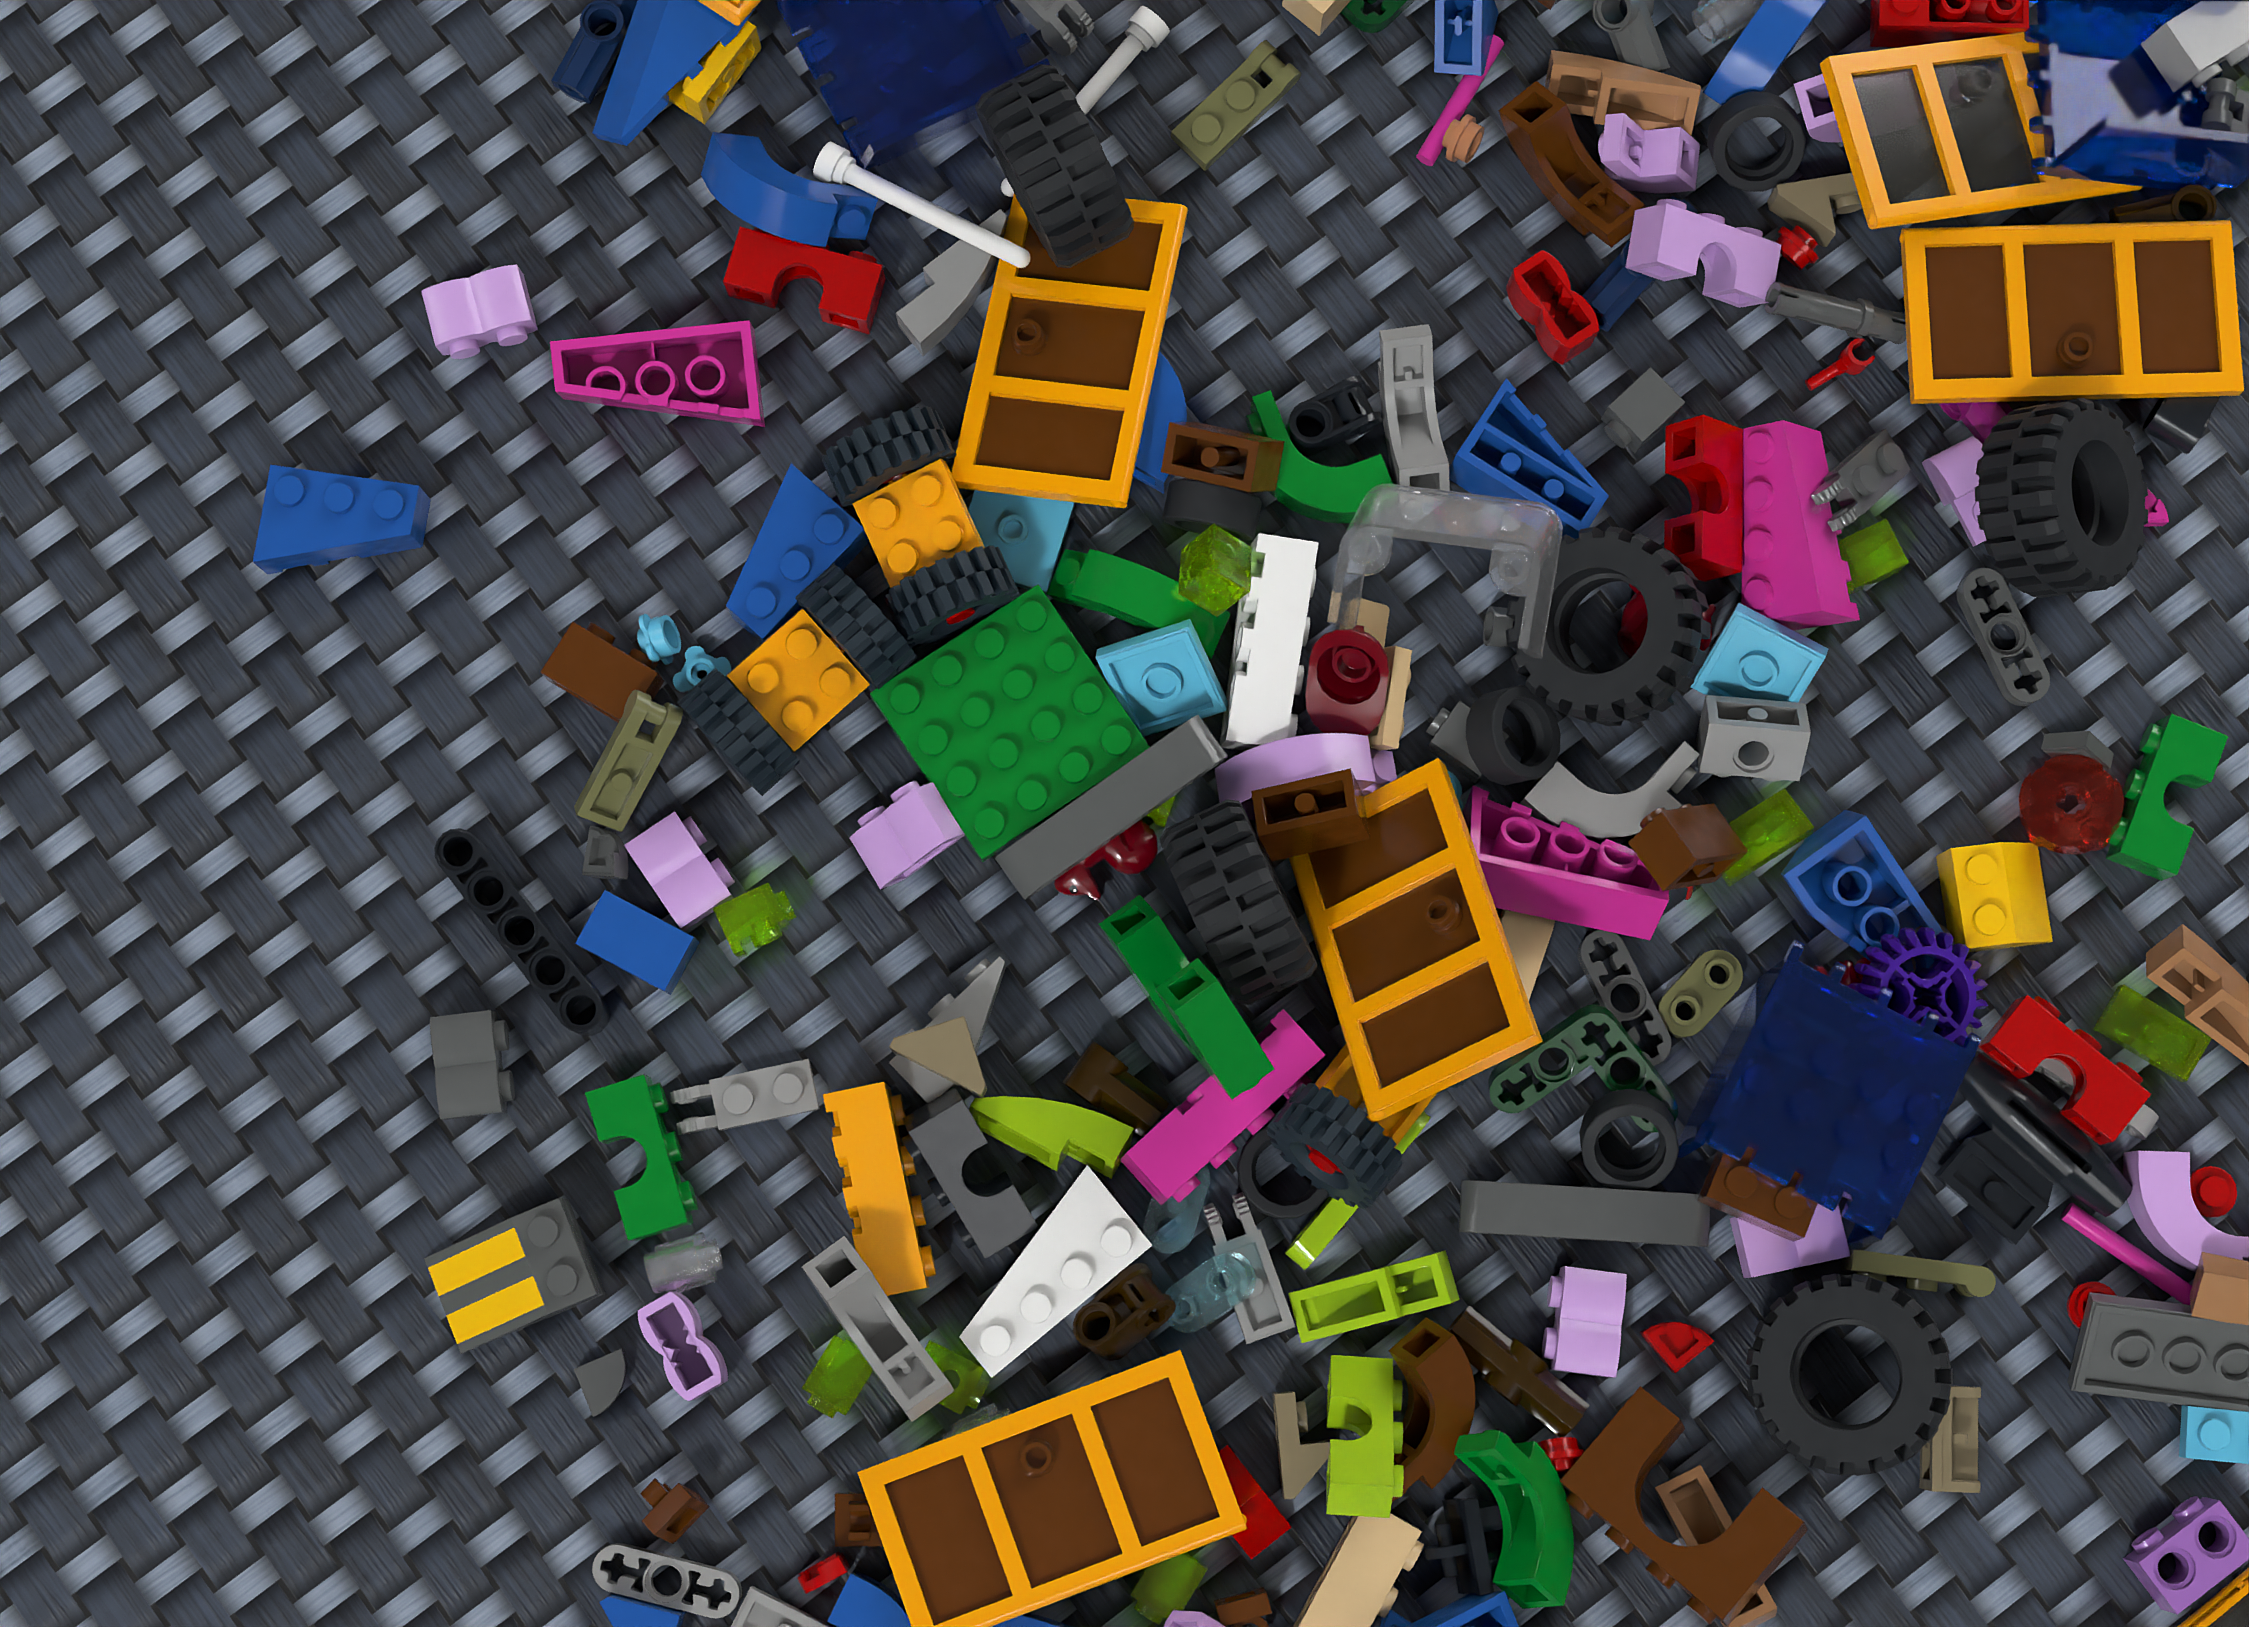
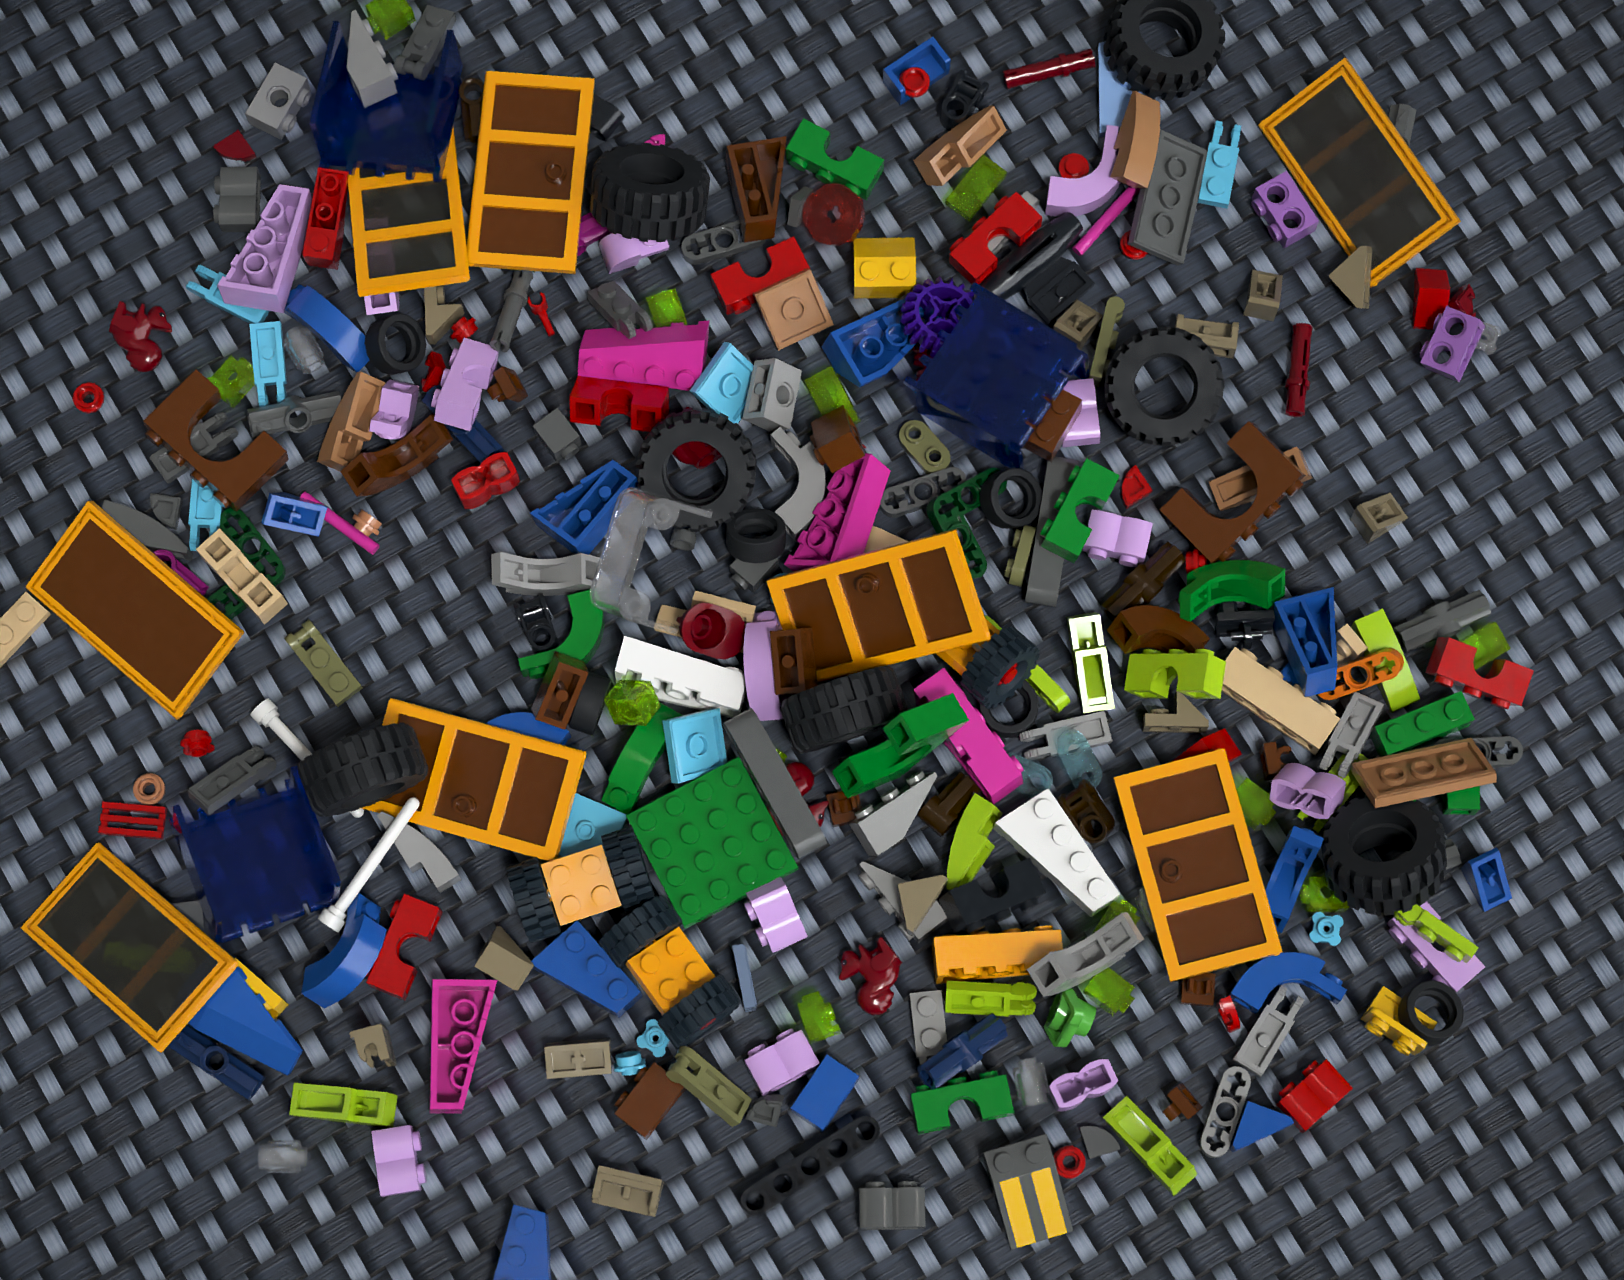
camera: 80 degrees left, 5 degrees down
none -> clear brick [258,1140,308,1173]
none -> lime slope [289,1083,398,1128]
none -> dark tan hinge [349,1024,397,1068]
none -> red tile [422,351,446,393]
none -> dark tan slope [474,926,534,991]
none -> reddish brown tile [487,366,528,402]
none -> dark tan hinge [544,1038,612,1079]
none -> dark tan hinge [592,1165,664,1217]
none -> red arch [710,236,810,315]
none -> reddish brown wedge [725,136,787,243]
none -> sand blue tile [732,944,758,1013]
none -> medium nougat tile [753,268,834,351]
none -> reddish brown tile [826,791,862,827]
none -> dark red animal [839,936,902,1015]
none -> light grey slope [849,770,937,856]
none -> dark blue piece [917,1013,1008,1090]
none -> lime hinge [945,980,1037,1017]
none -> olive plate [1004,525,1037,587]
none -> green arch [1040,458,1120,564]
none -> bright green piece [1044,988,1096,1047]
none -> dark tan slope [1052,300,1103,355]
none -> red plate [1054,1146,1086,1179]
none -> lime slope [1103,1096,1197,1196]
none -> dark tan slope [1243,270,1283,322]
none -> dark red pin [1285,323,1313,417]

